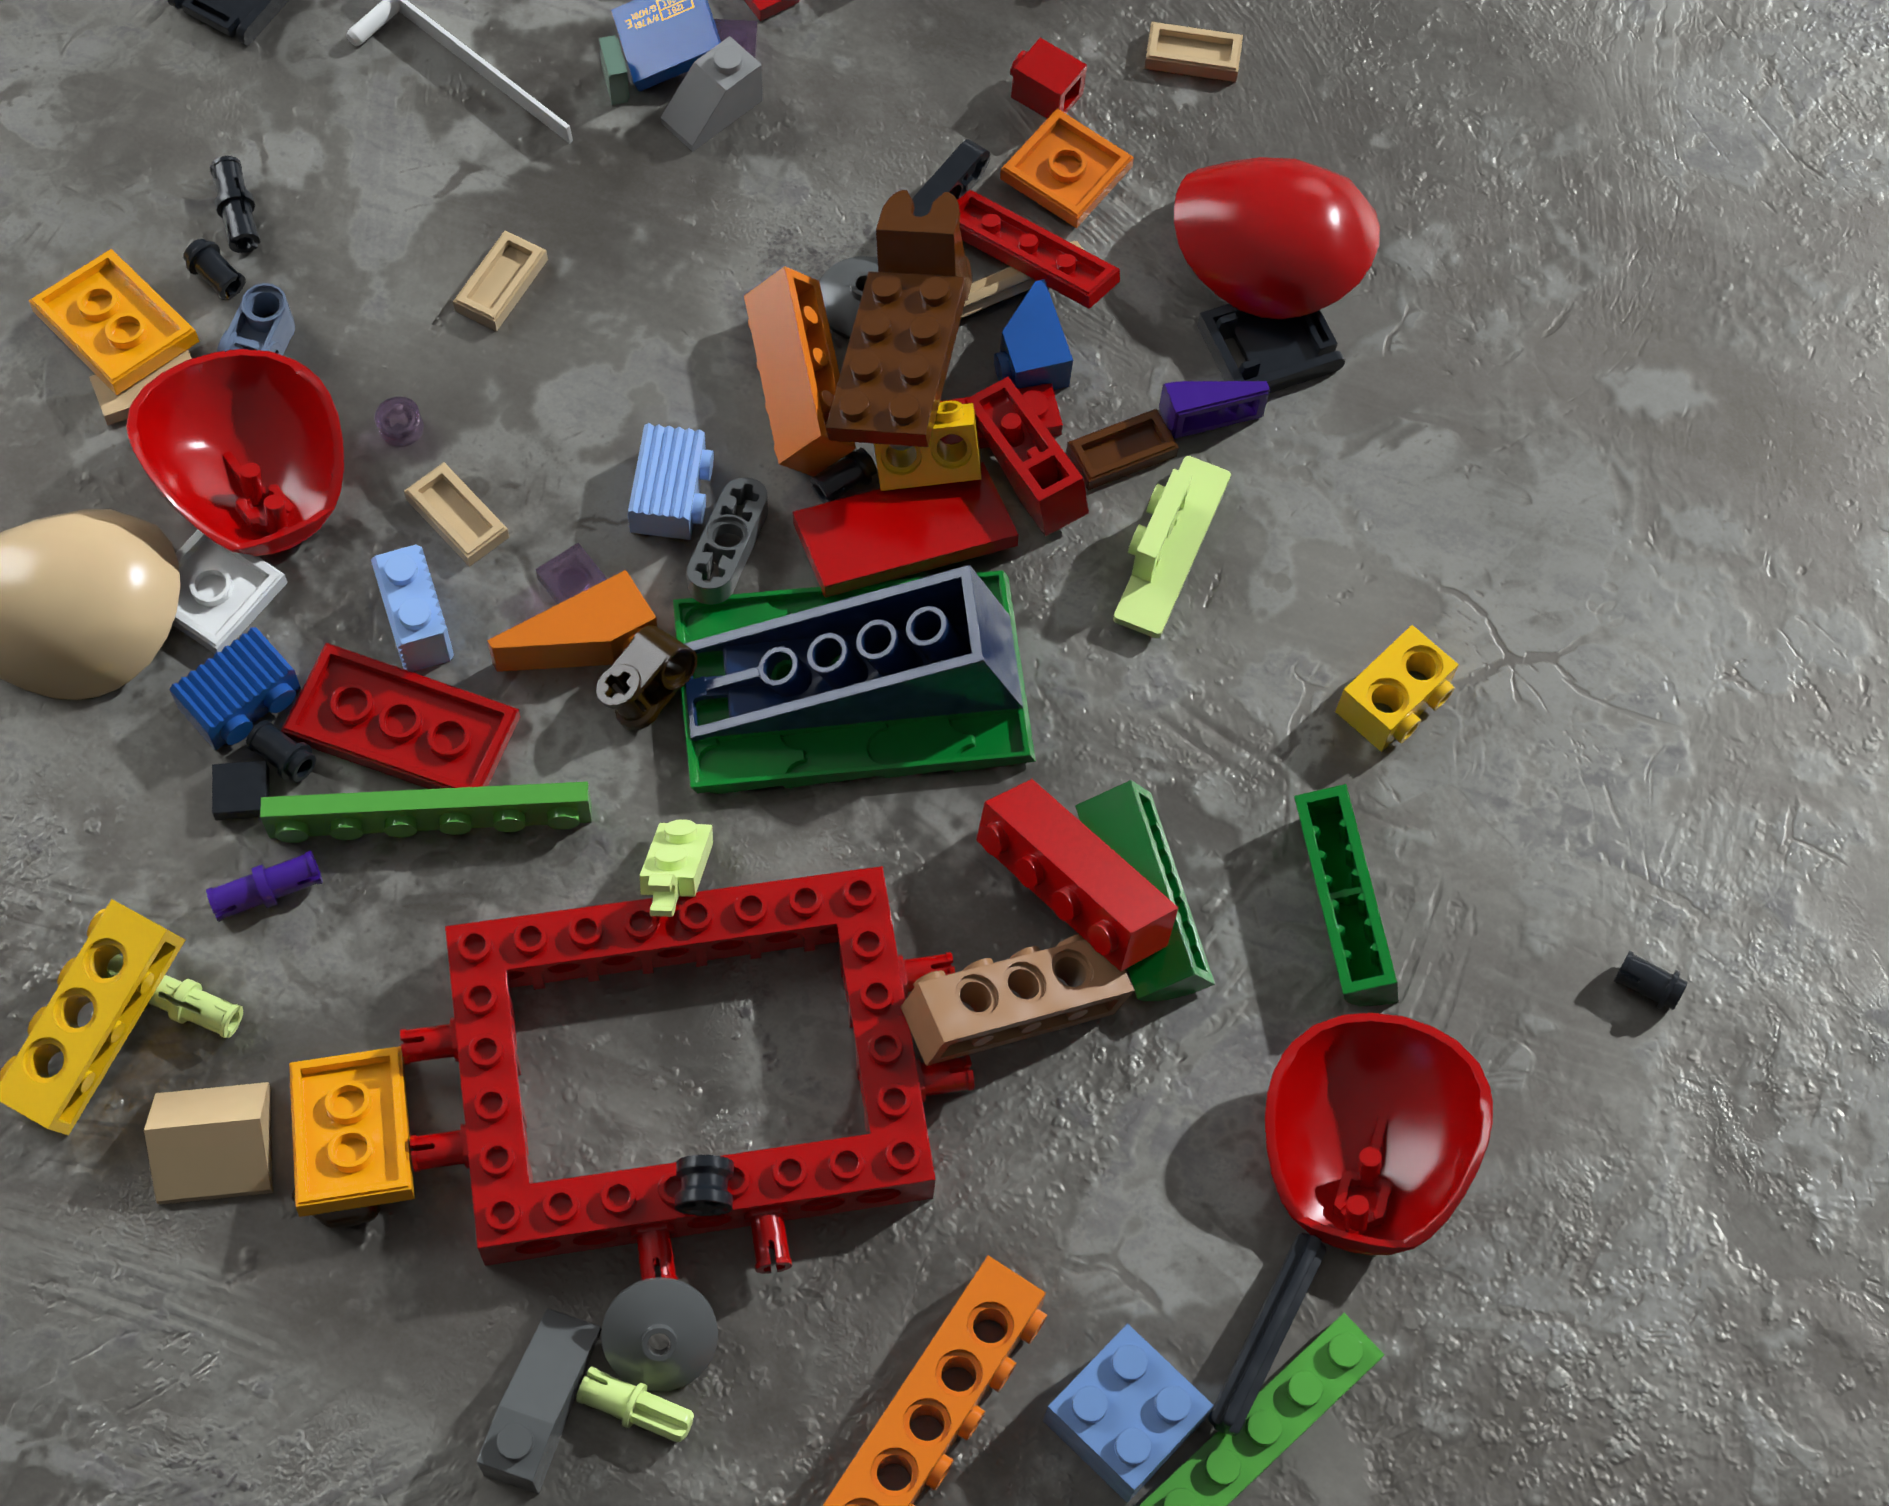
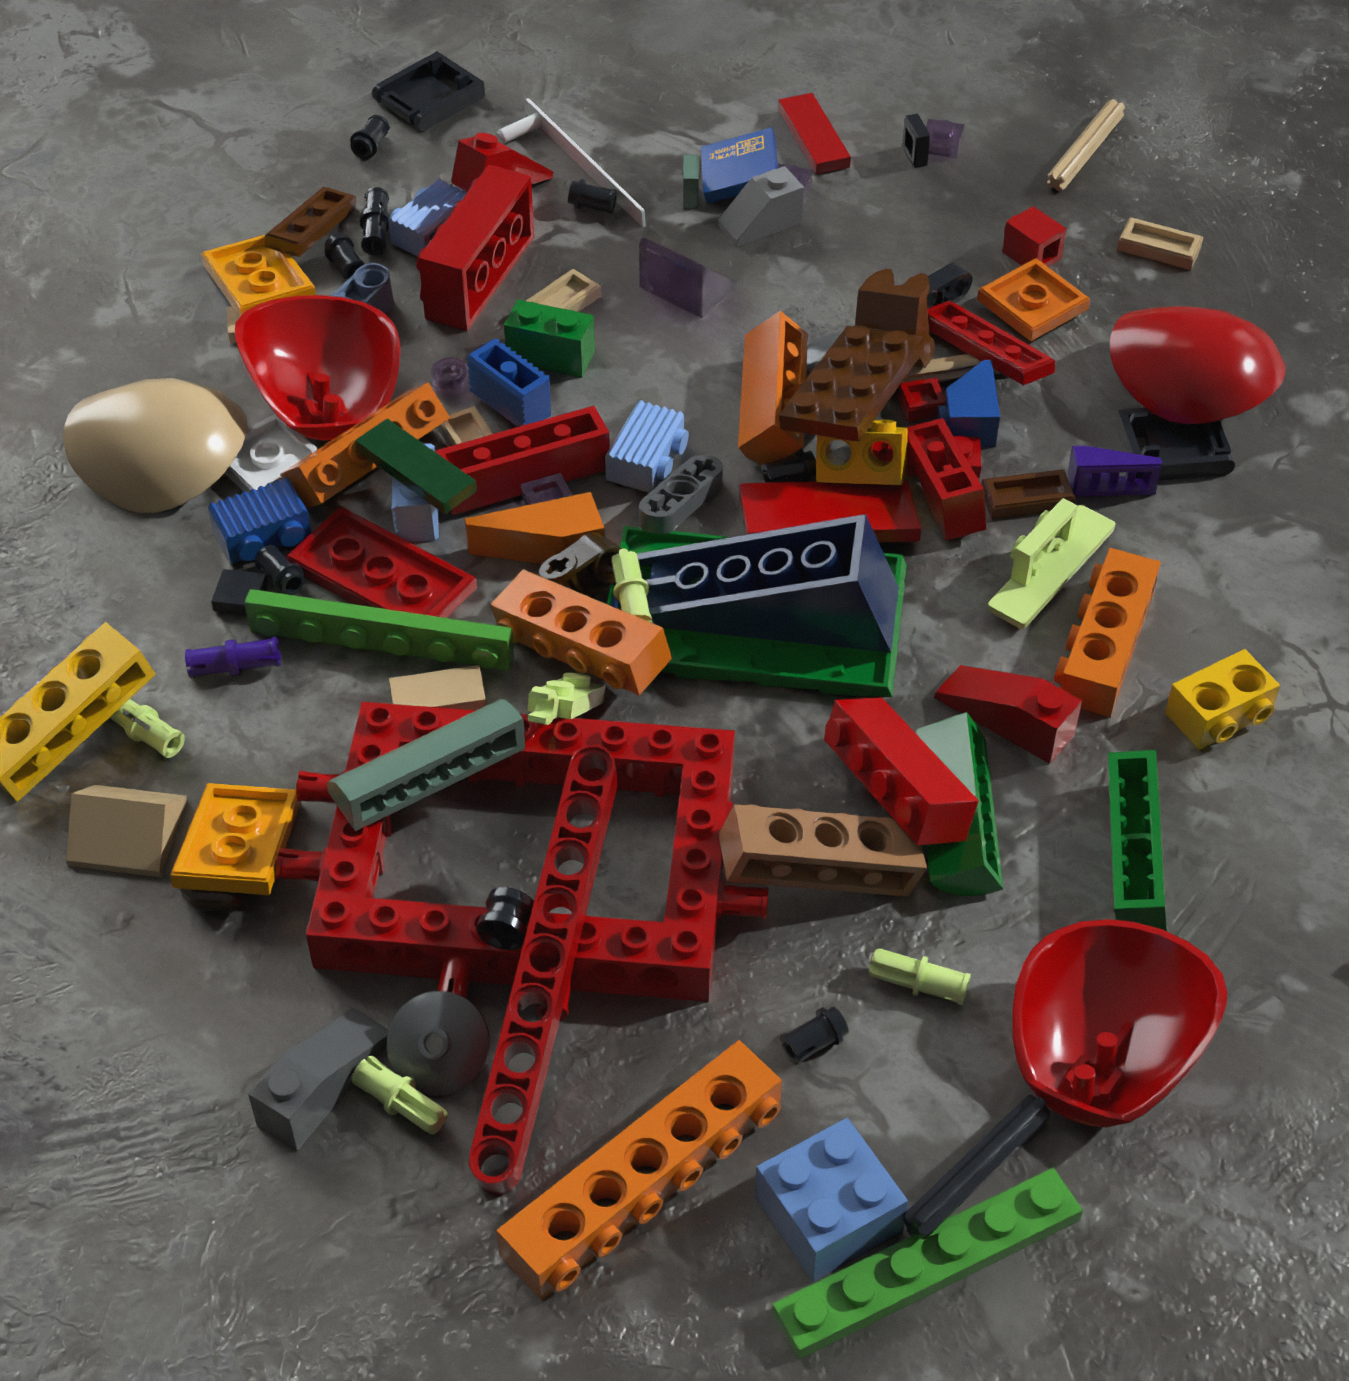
camera: 20 degrees right, 15 degrees down
none -> reddish brown tile [265,187,356,257]
none -> orange brick [280,382,450,509]
none -> sand green brick [327,699,525,831]
none -> black pin [350,115,390,158]
none -> dark green tile [355,418,477,514]
none -> light blue brick [388,178,467,256]
none -> tan tile [389,665,486,710]
none -> red brick [416,165,534,331]
none -> red brick [435,405,610,515]
none -> red slope [451,133,554,192]
none -> blue brick [466,339,551,427]
none -> red beam [469,745,617,1195]
none -> orange brick [490,569,672,696]
none -> green brick [504,299,595,377]
none -> black pin [568,179,618,214]
none -> yellowish green axle [611,549,653,623]
none -> clear purple slope [639,237,738,318]
none -> black pin [780,1007,849,1065]
none -> yellowish green axle [869,949,971,1005]
none -> red tile [896,378,945,422]
none -> red slope [934,665,1082,764]
none -> orange brick [1054,548,1161,718]

